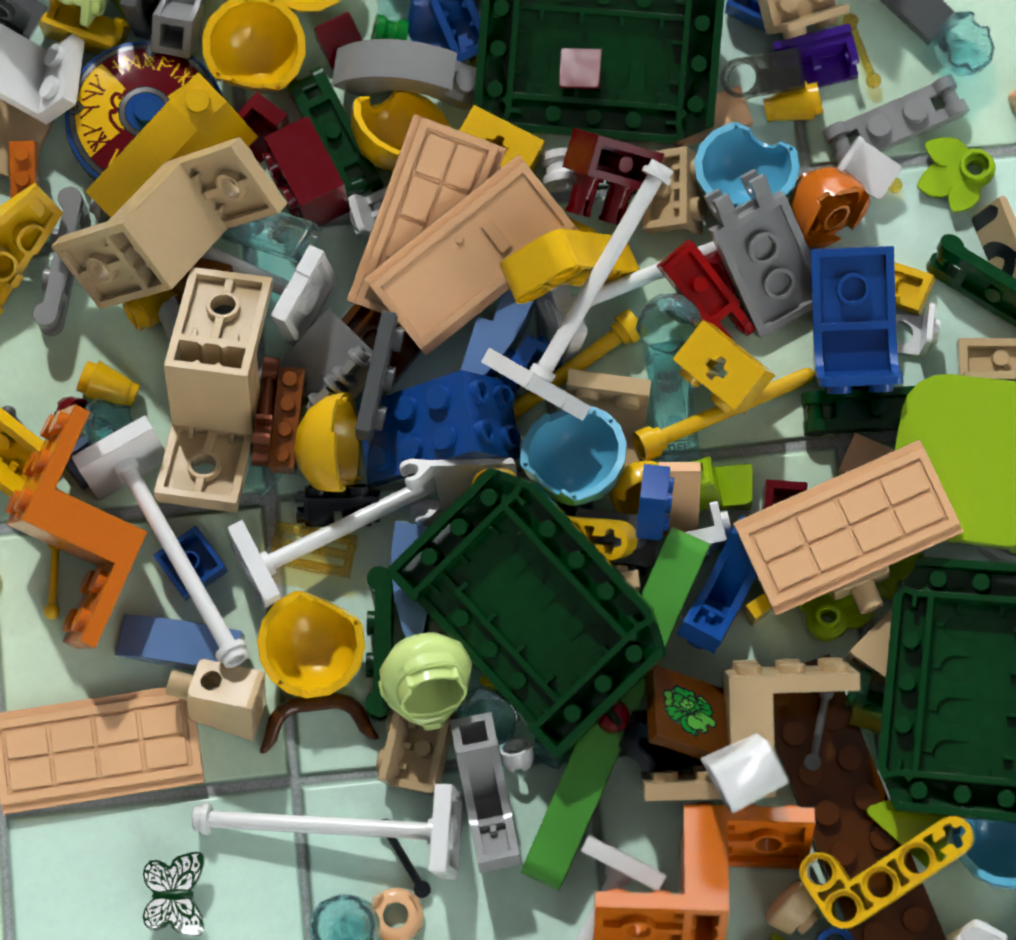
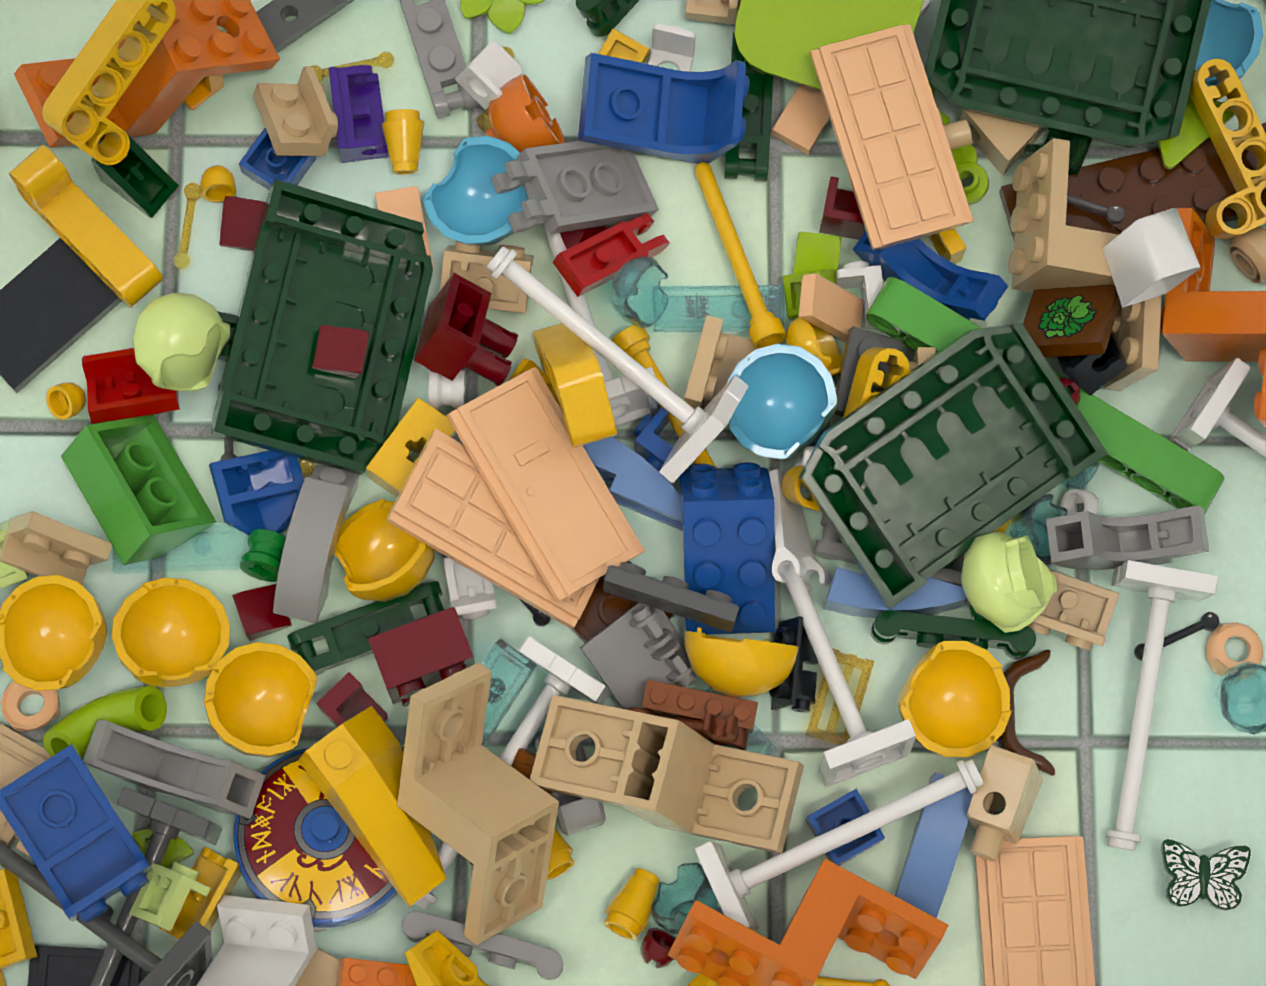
camera: 90 degrees left, 0 degrees up
blue piece [636,464,674,541] -> none
yellow brick [672,320,775,414] -> none
clear smoke piece [721,48,806,100] -> none

